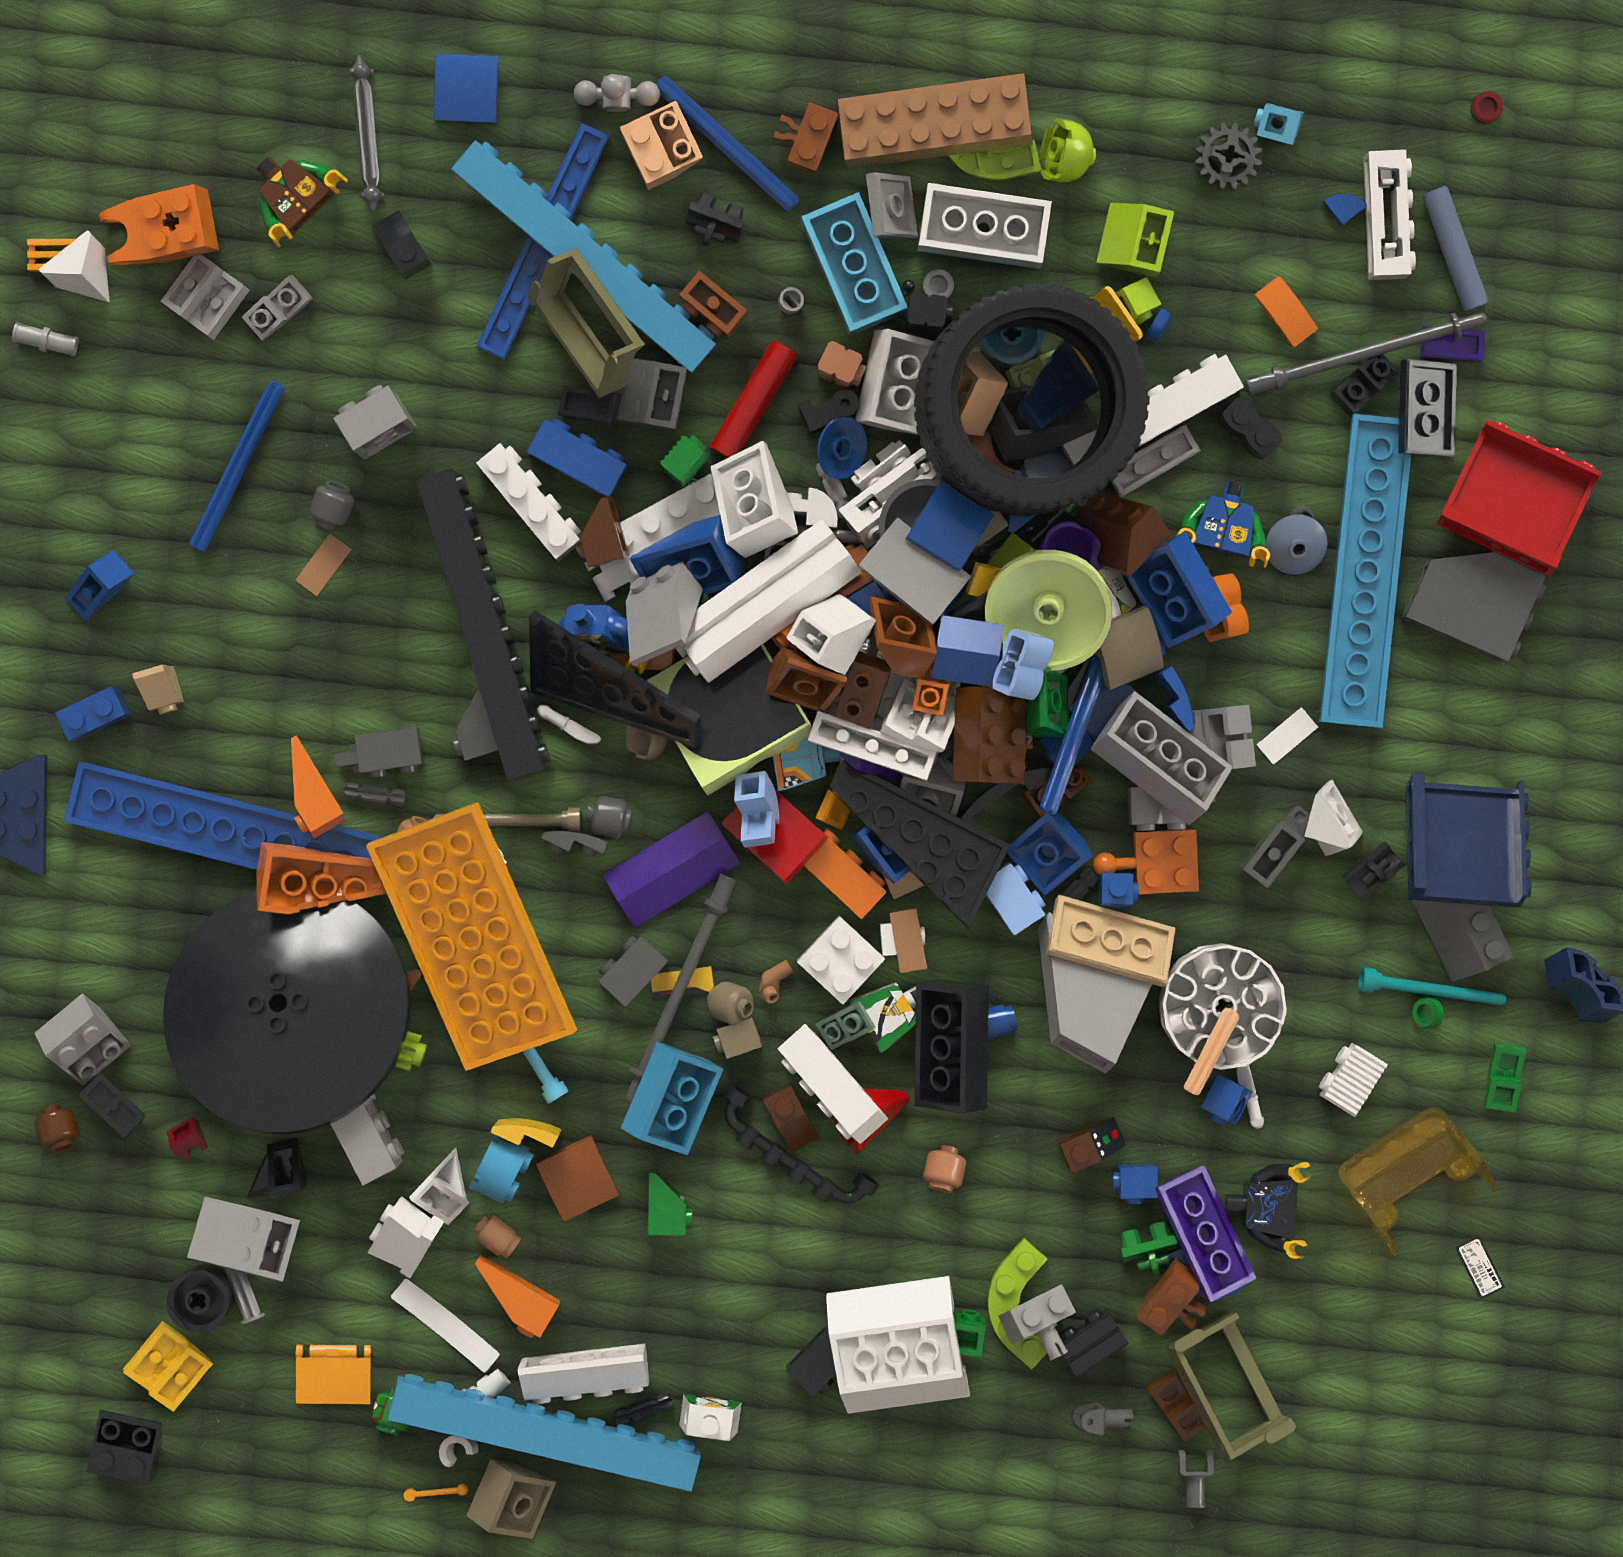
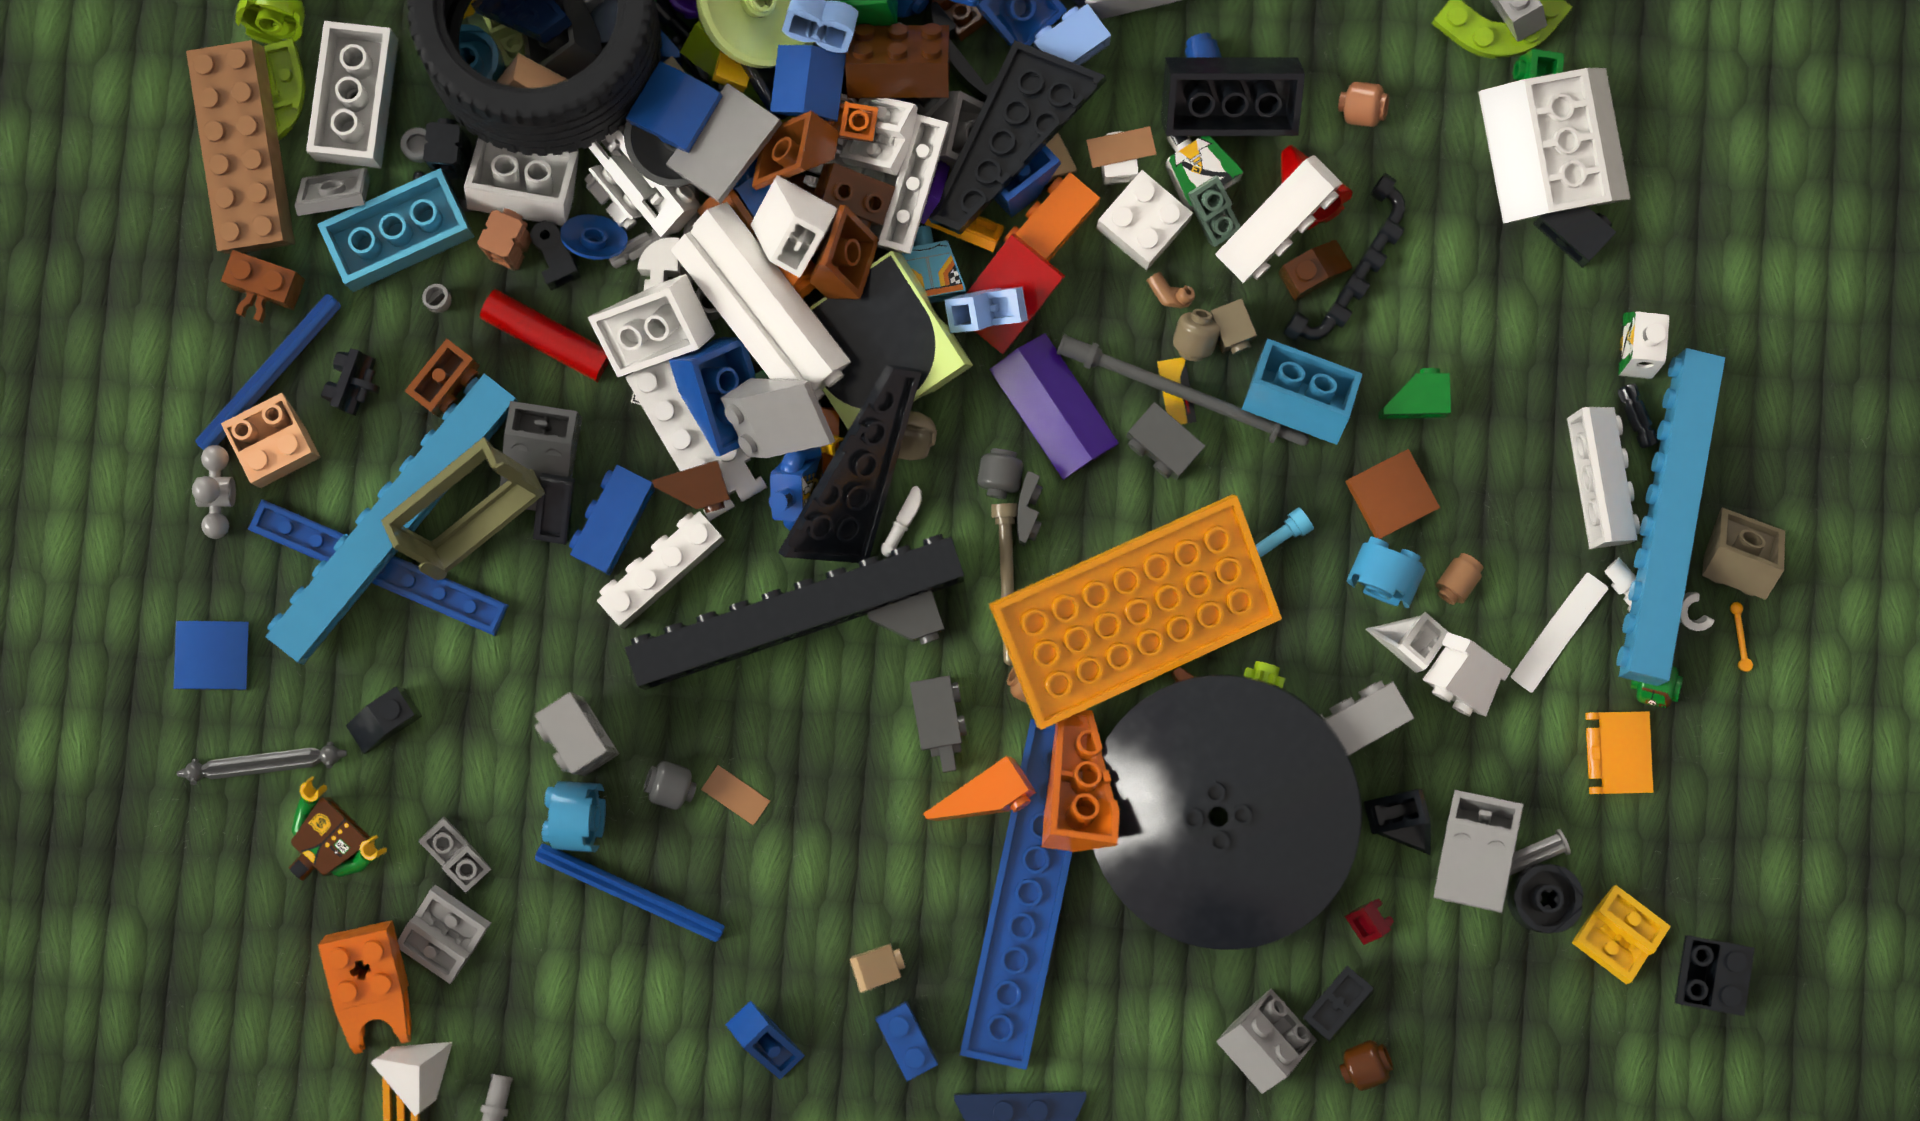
camera: 90 degrees left, 5 degrees down
dark grey axle [345,782,406,806] -> none
orange slope [475,1254,560,1338] -> none
yellow slope [491,1118,562,1148] -> none
green brick [660,435,708,488] -> none
none -> dark azure brick [542,781,606,852]

